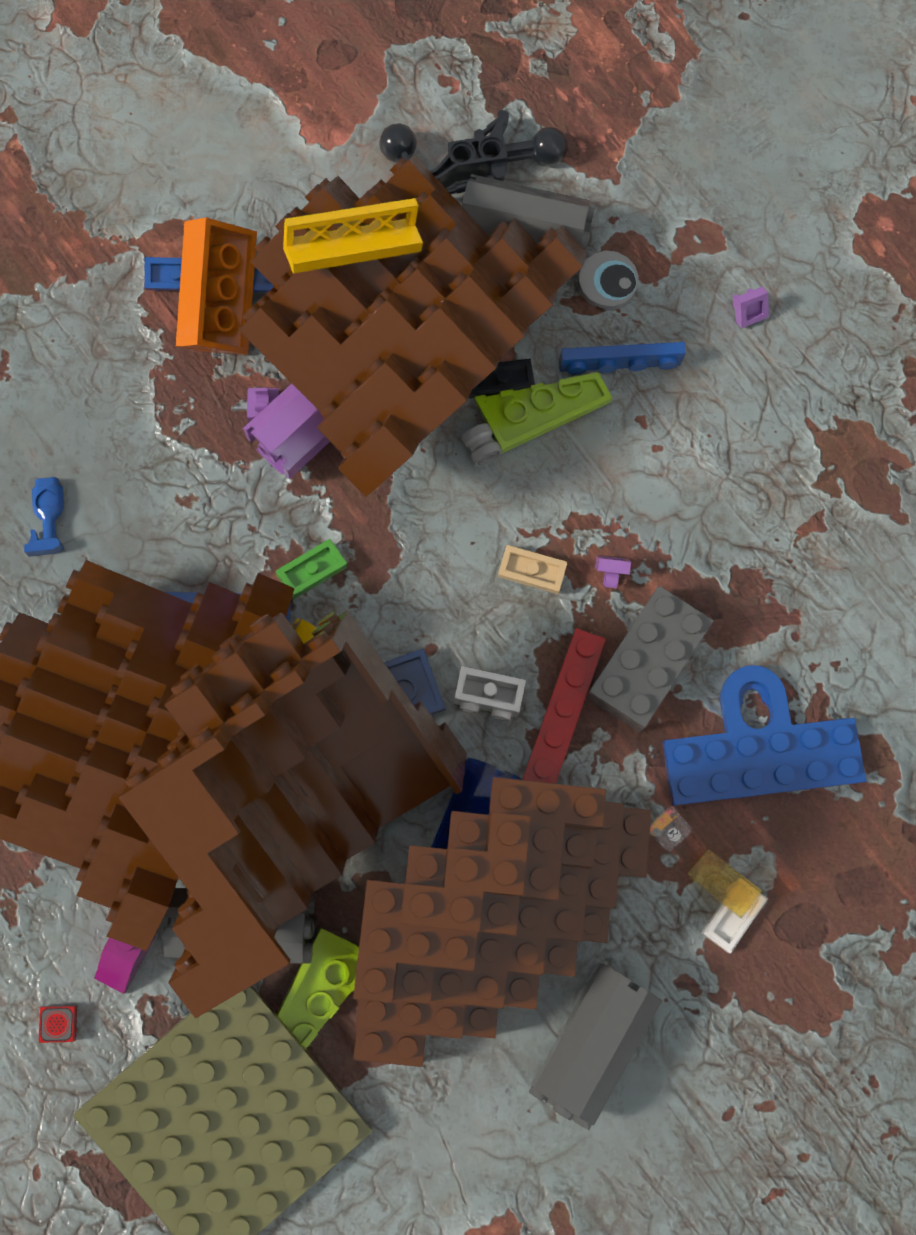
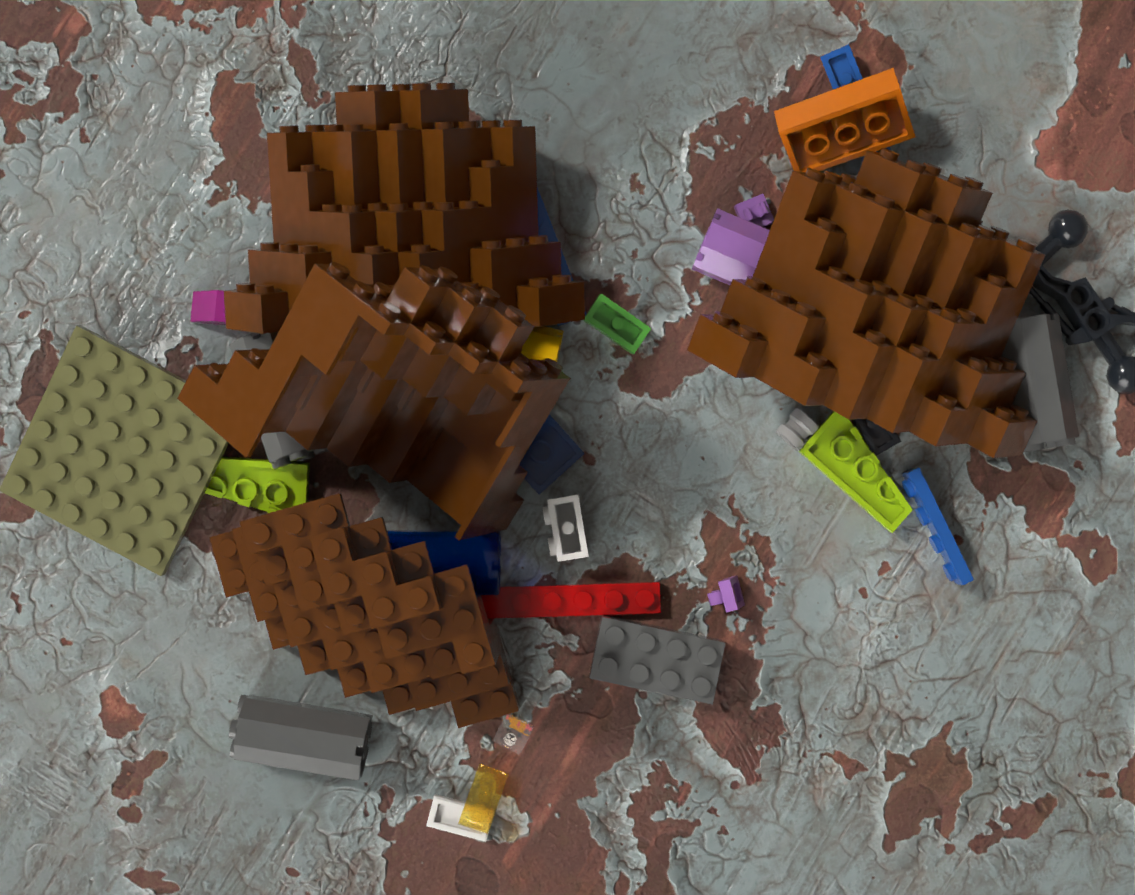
camera: 75 degrees right, 10 degrees up
blue piece [24,477,64,557] -> none
tile [39,1005,77,1043] -> none
yellow fence [283,198,423,274] -> none
tan plate [497,545,568,594] -> none
tile [578,250,639,311] -> none
blue plate [662,665,867,806] -> none
medium lavender tile [733,287,769,328] -> none

